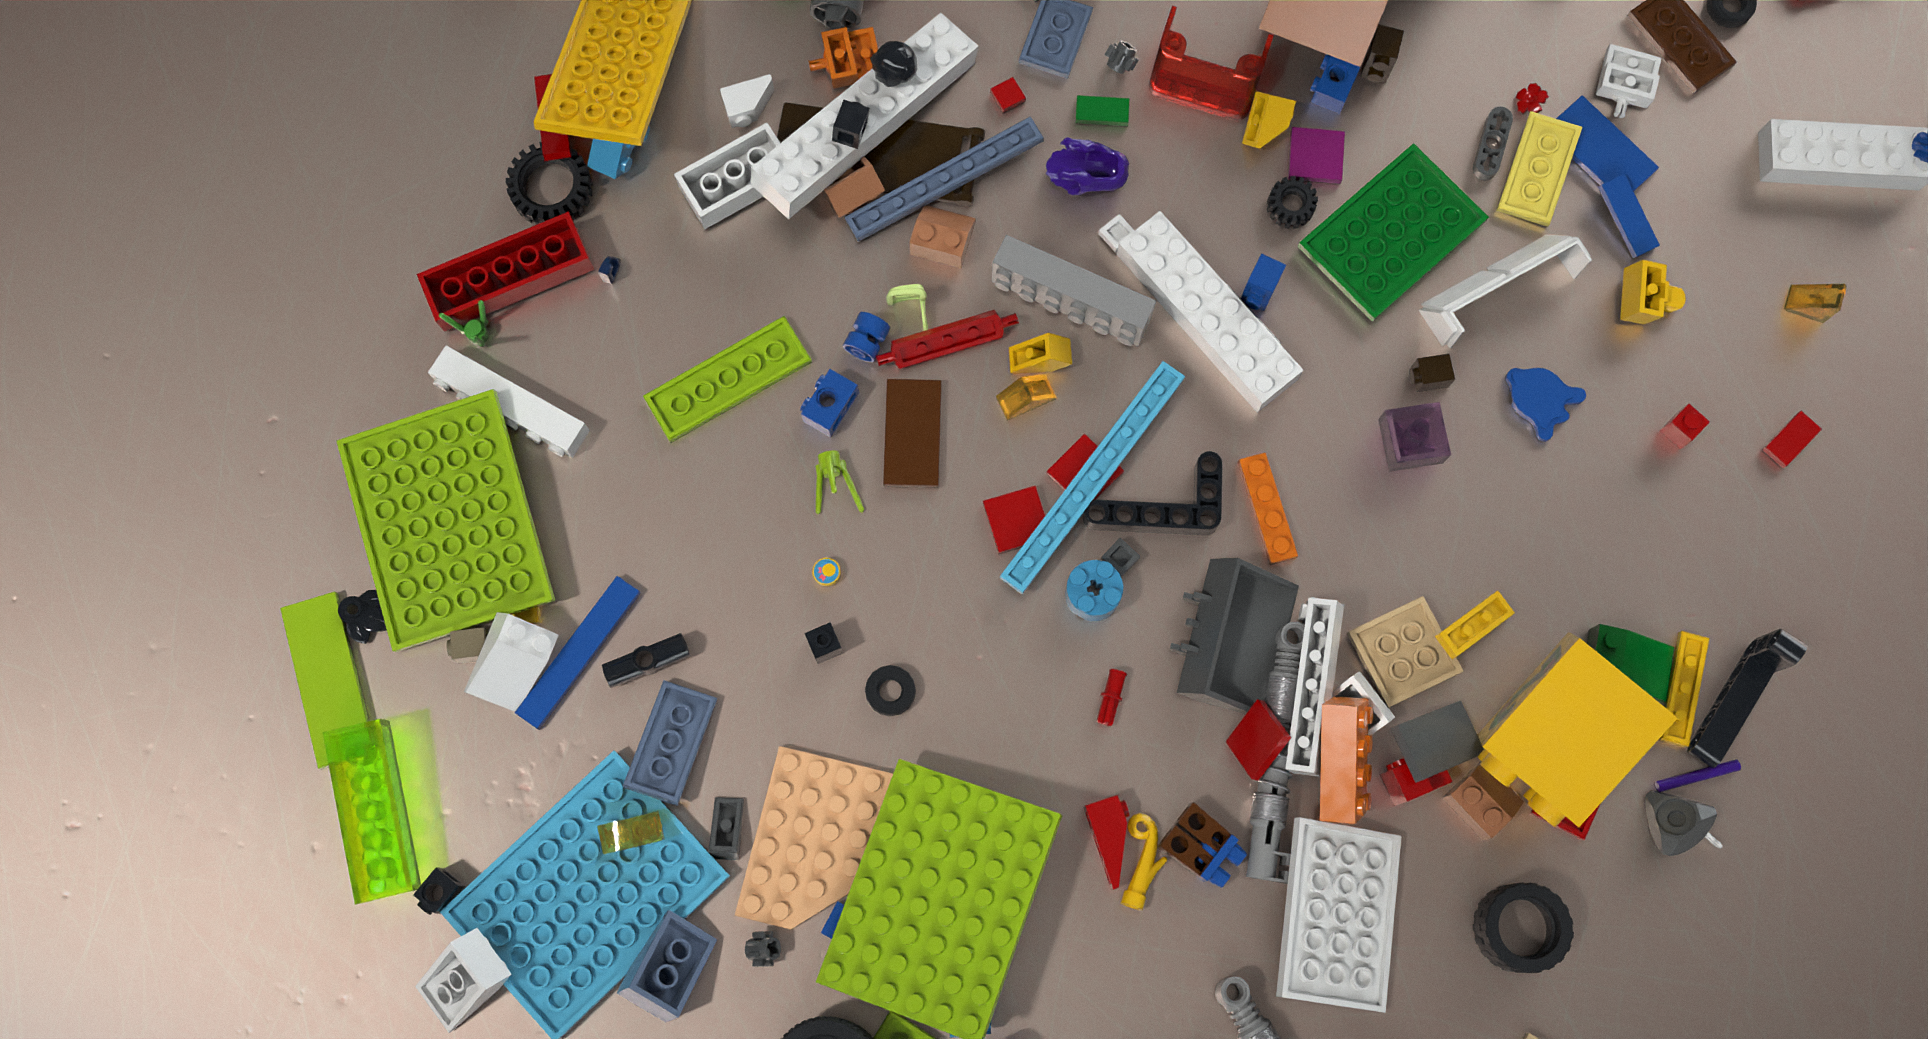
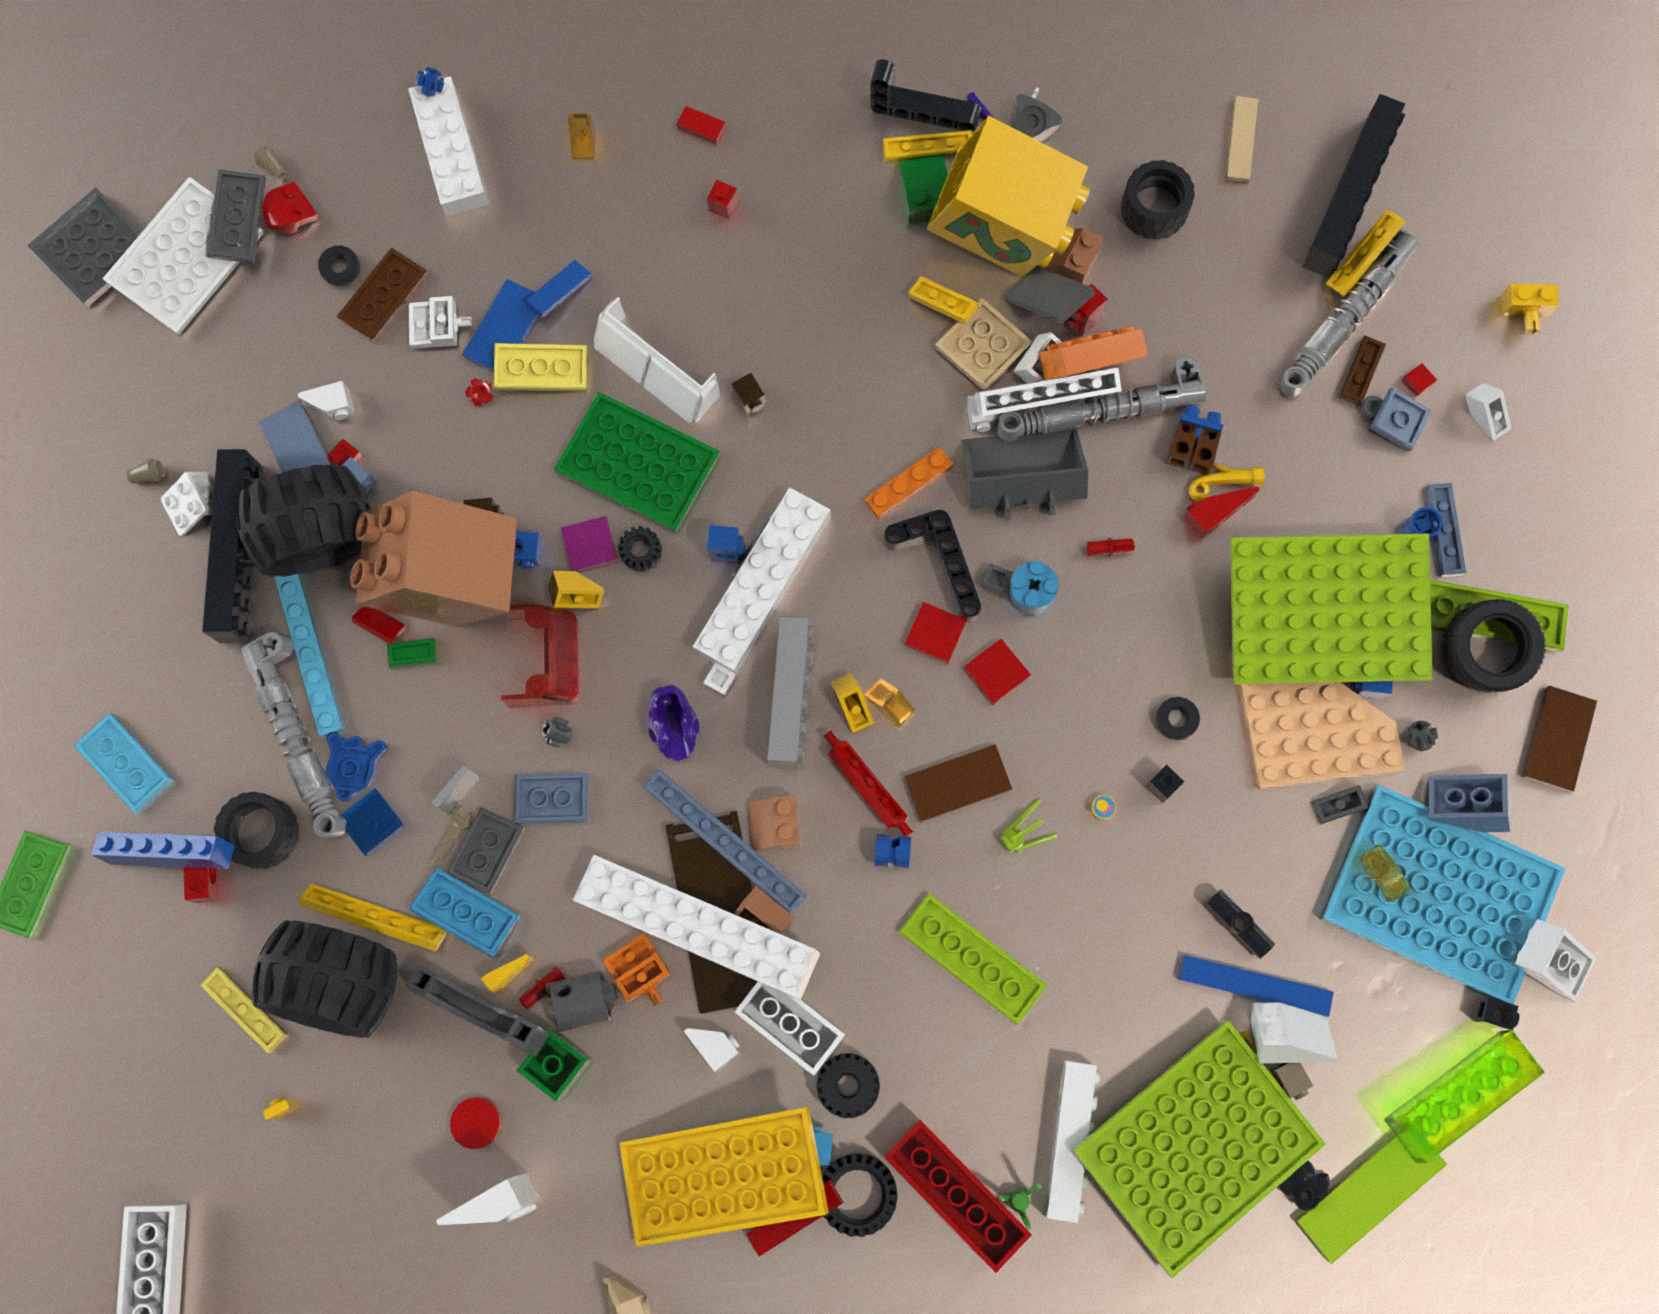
camera: 105 degrees left, 0 degrees up
dark blue tile [598,256,621,284] -> none
sand blue tile [623,680,717,806] -> none
blue brick [800,369,859,437] -> none
black brick [832,100,870,149] -> none
black hair [870,41,917,87] -> none
yellowish green piece [886,284,928,331] -> none
red tile [990,77,1026,113] -> none
medium azure plate [1000,361,1185,594] -> none
green tile [1075,95,1130,127] -> none
red tile [1226,699,1291,781] -> none
white plate [1276,817,1401,1013] -> none
clear purple brick [1378,402,1451,472] -> none
dark grey beam [1473,106,1513,181] -> none
blue tile [1505,368,1586,442] -> none
yellow brick [1620,260,1686,325] -> none
none -> black tyre [816,1053,880,1118]

